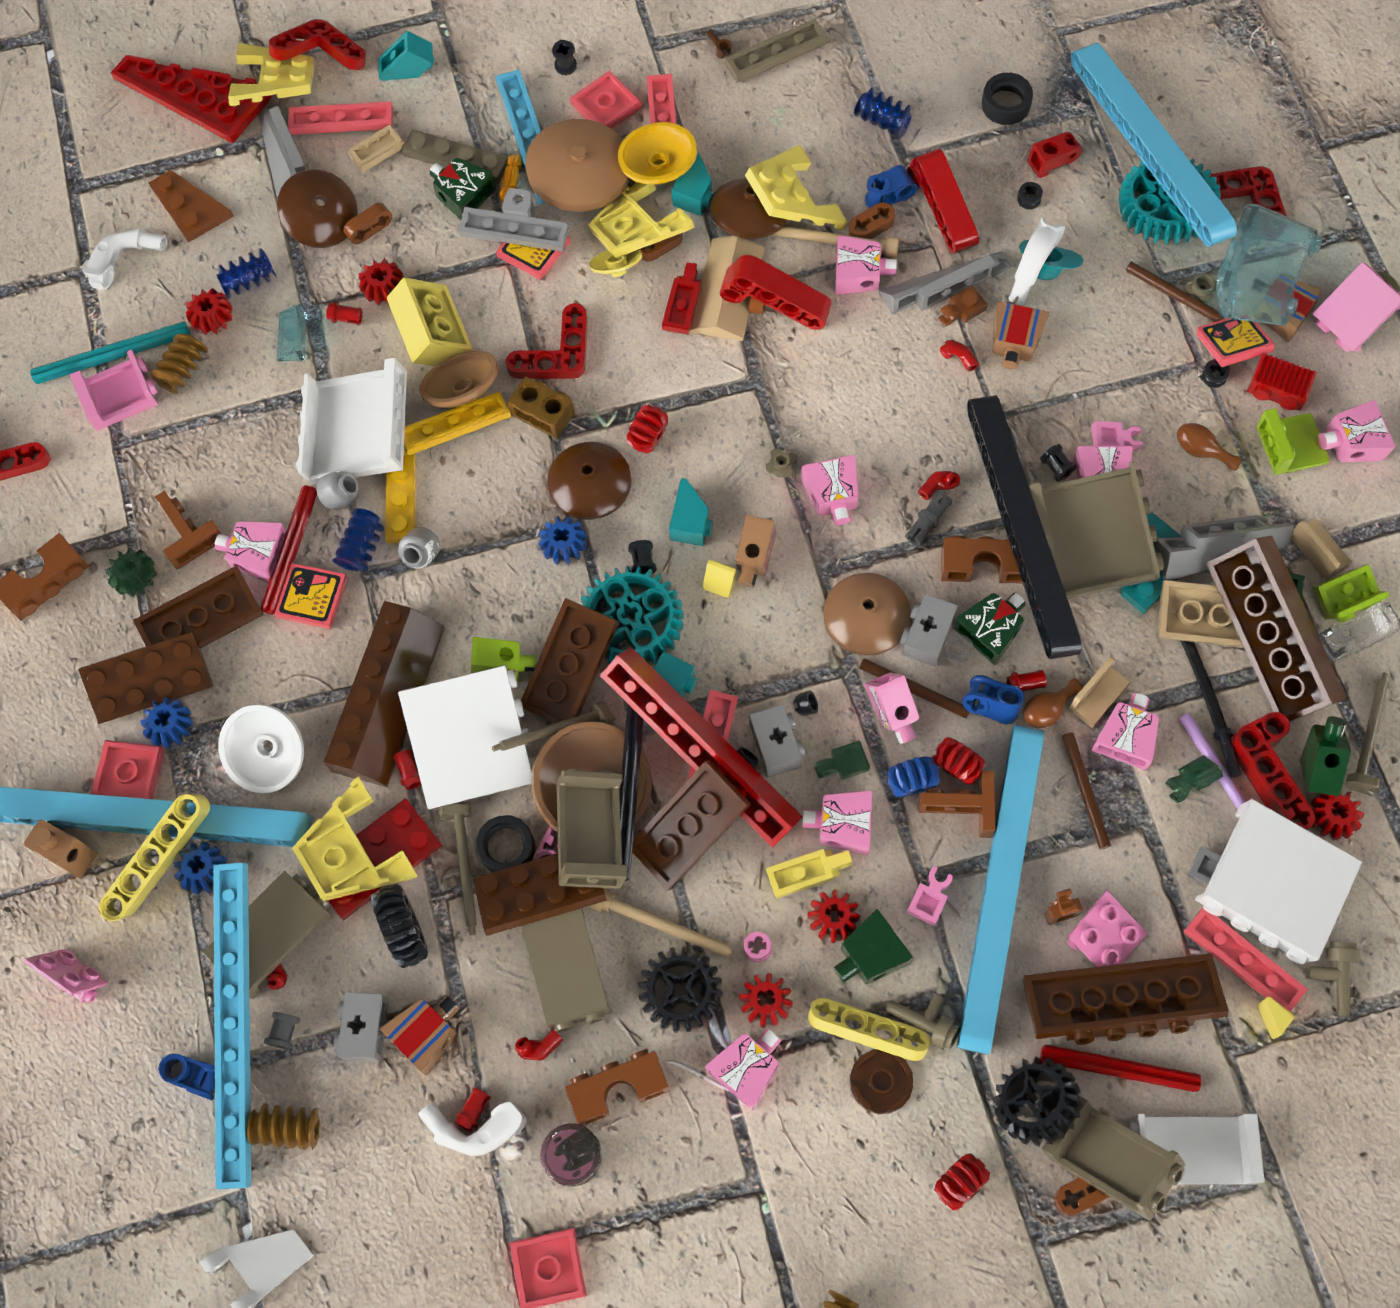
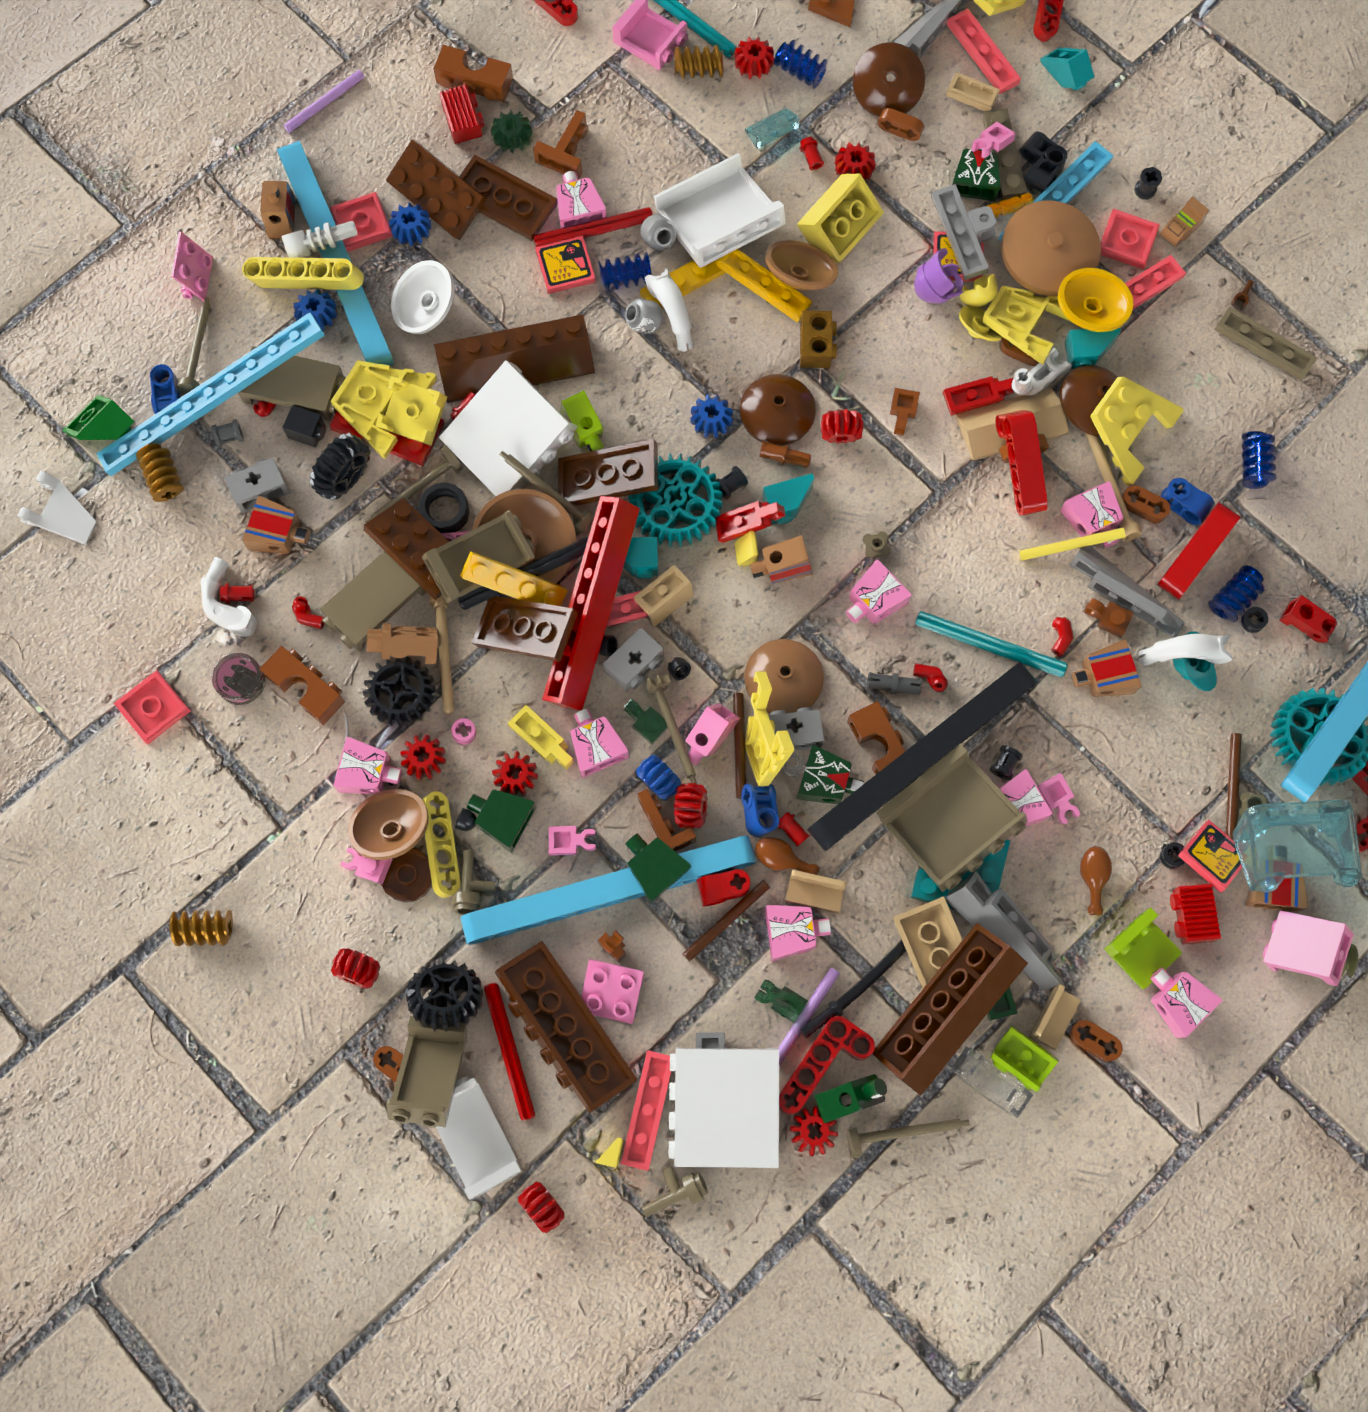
camera: 55 degrees right, 5 degrees up
red beam [505,303,588,379] -> none
black tyre [982,72,1033,125] -> none
none -> green slope [62,395,135,440]
none -> dark tan piece [177,297,210,396]
none -> white piece [281,221,357,258]
none -> black brick [282,405,326,447]
none -> bright pink plate [340,848,393,885]
none -> medium nougat dish [348,789,429,860]
none -> medium nougat hips [366,623,438,664]
none -> light yellow panel [375,376,447,446]
none -> red brick [439,84,485,144]
none -> black hinge [454,808,477,831]
none -> yellow plate [460,551,568,606]
none -> red gear [518,1181,565,1233]
none -> dark green torso [625,833,692,903]
none -> tan panel [634,565,693,627]
none -> white piece [645,268,694,352]
none -> dark tan piece [646,673,697,783]
none -> red piece [696,869,750,907]
none -> red hinge [715,501,785,543]
none -> light yellow wing [745,671,794,787]
none -> dark orange axle [759,441,811,468]
none -> dark orange plate [890,388,920,436]
none -> medium lavender helmet [914,248,964,304]
none -> teal axle [915,611,1068,677]
none -> light yellow hair [959,274,998,307]
none -> bright pink plate [972,122,1015,158]
none -> white piece [1012,347,1072,396]
none -> black piece [1018,131,1067,193]
none -> light yellow bar [1019,528,1126,561]
none -> dark orange beam [1070,1020,1123,1062]
none -> medium nougat leg [1160,196,1209,247]
none -> clear blue piece [1208,565,1265,622]

